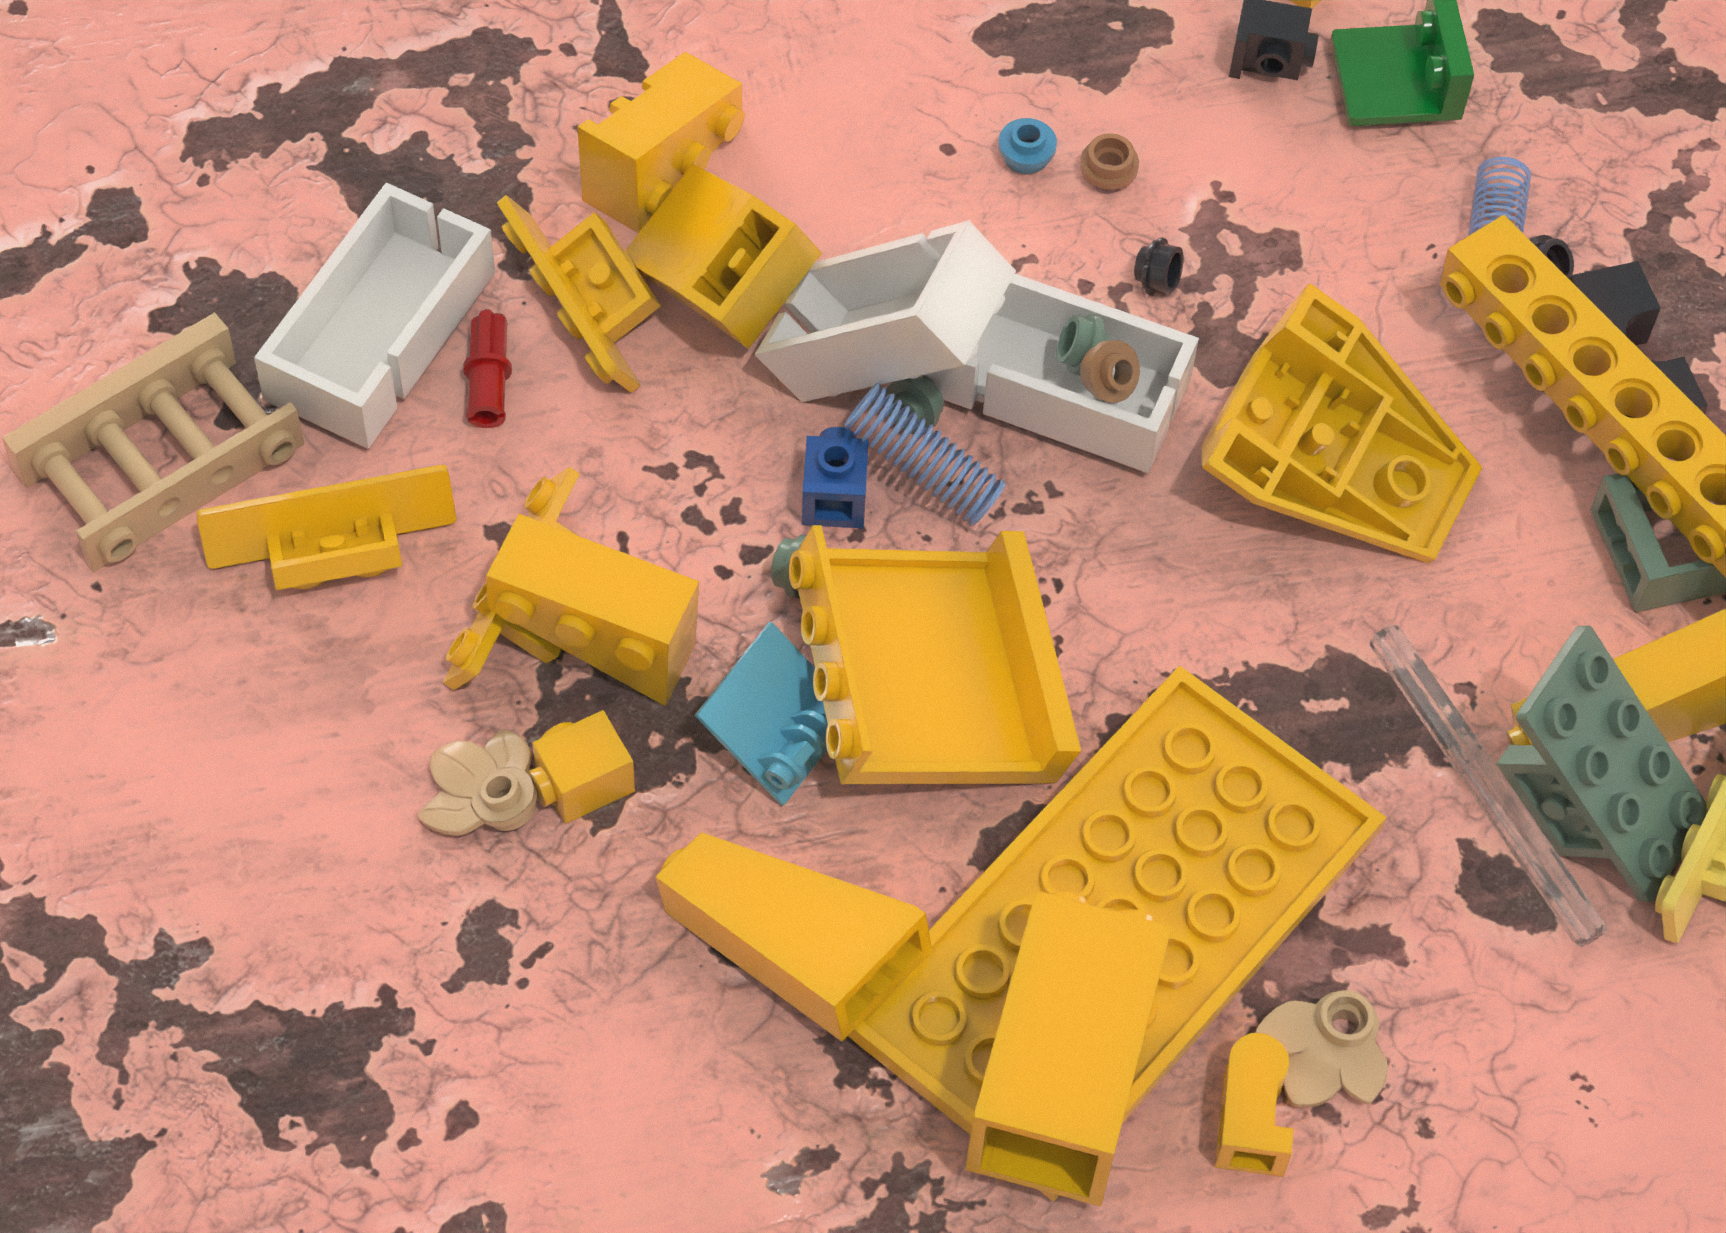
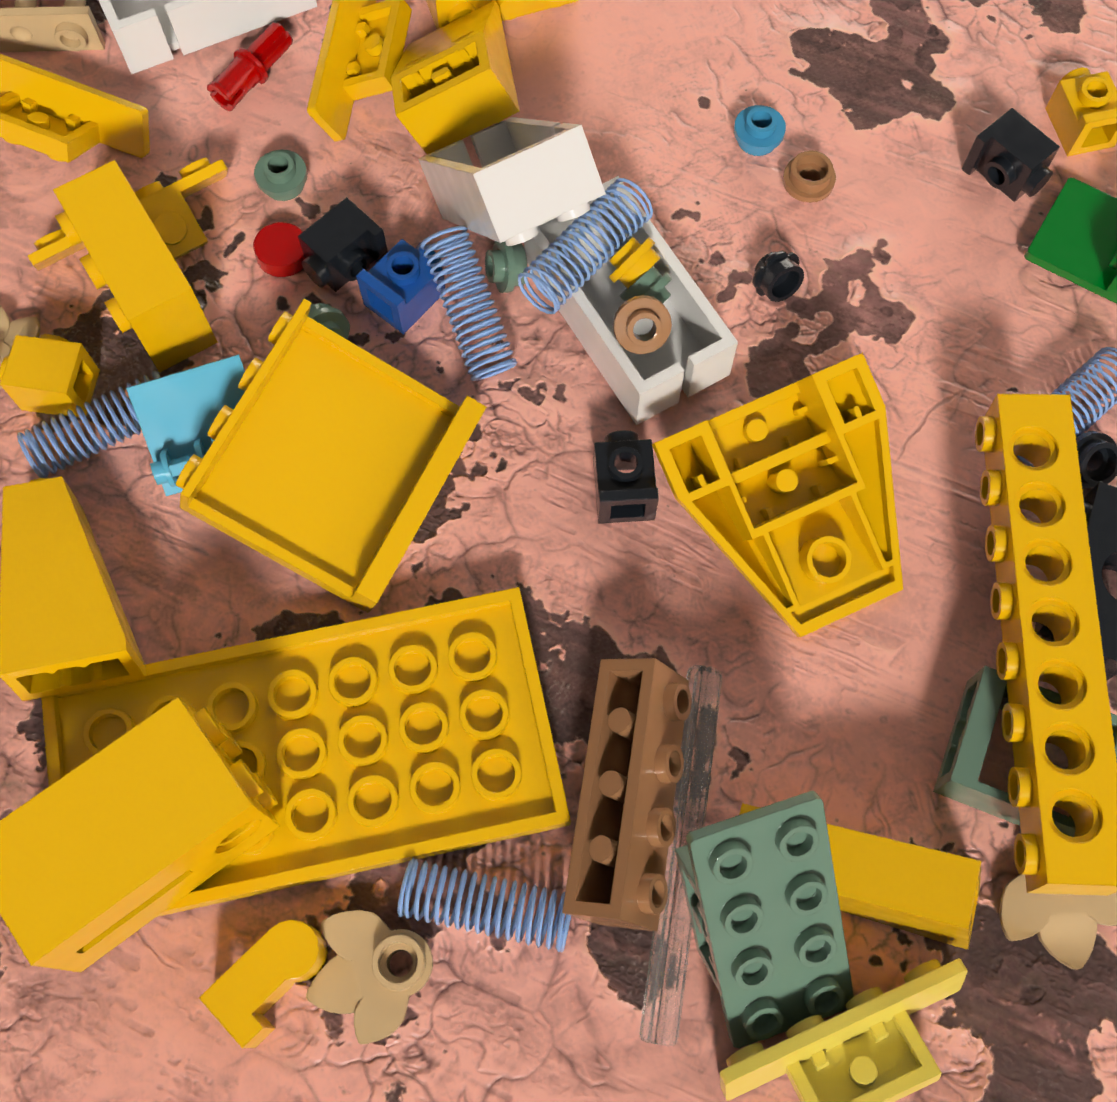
camera: 40 degrees right, 10 degrees up
none -> light blue piece [17,370,160,478]
none -> red tile [253,222,305,277]
none -> sand green plate [254,150,308,201]
none -> black brick [298,197,388,292]
none -> light blue piece [397,858,571,953]
none -> light blue piece [518,178,653,314]
none -> medium nougat brick [562,658,692,932]
none -> black brick [593,430,659,524]
none -> yellow plate [609,237,661,289]

